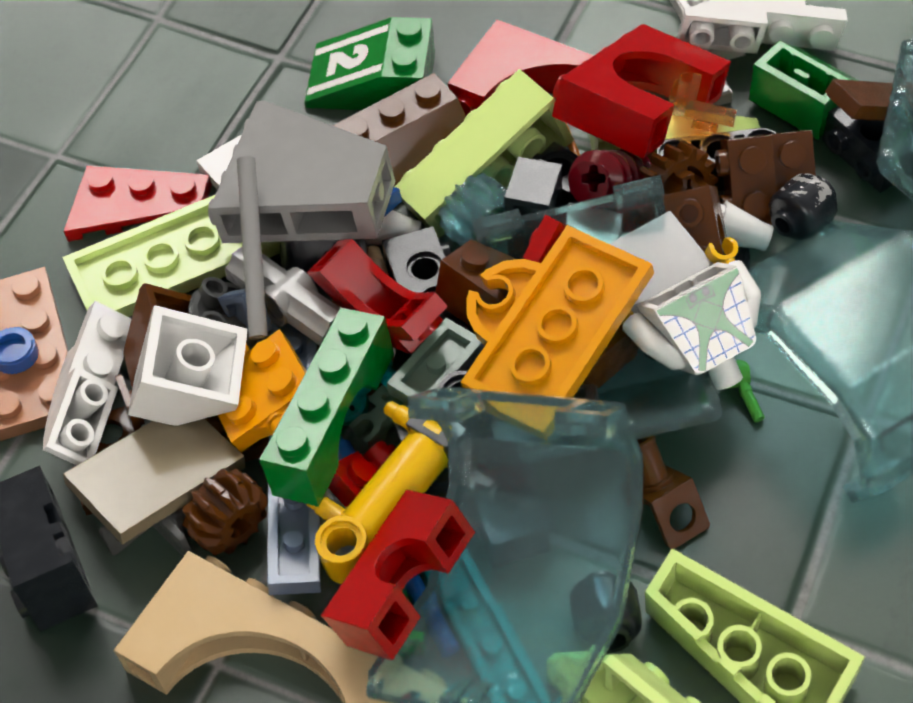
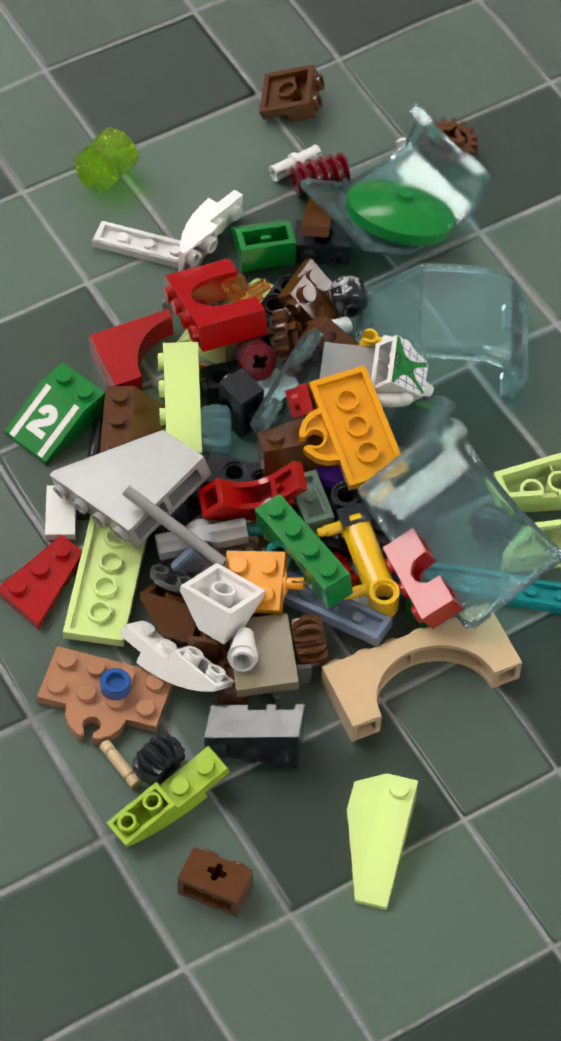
camera: 60 degrees left, 0 degrees up
none -> white cone [227,627,259,672]

